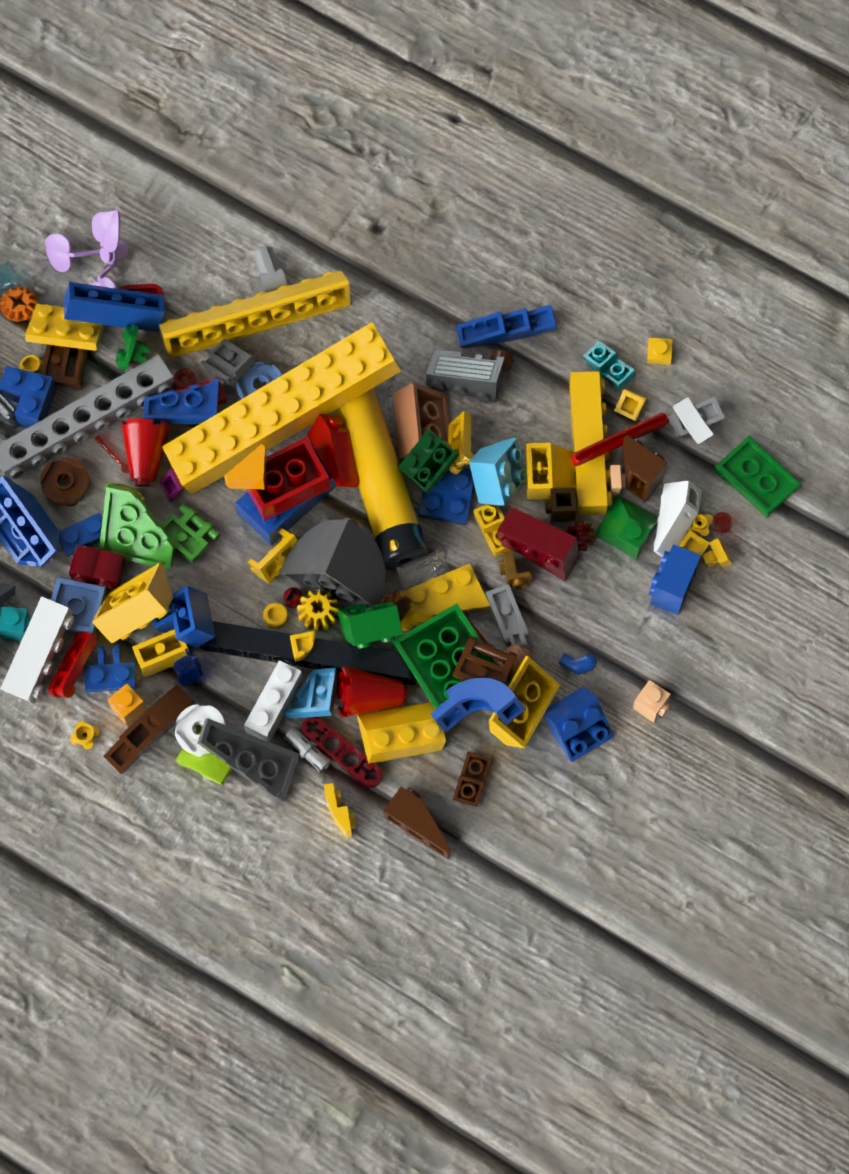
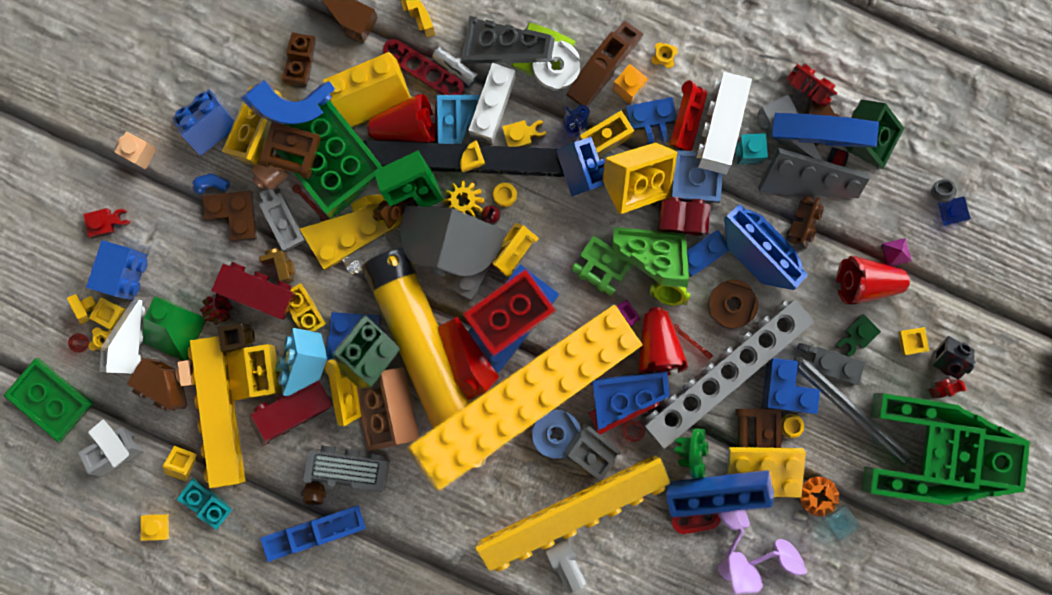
camera: 175 degrees right, 15 degrees up
light orange slope [224,444,267,490] -> none
red axle [570,412,669,466] -> none
none -> red plate [83,208,130,238]
none -> reddish brown plate [202,190,257,242]
none -> dark red wedge [249,380,333,447]
none -> yellow plate [502,120,546,147]

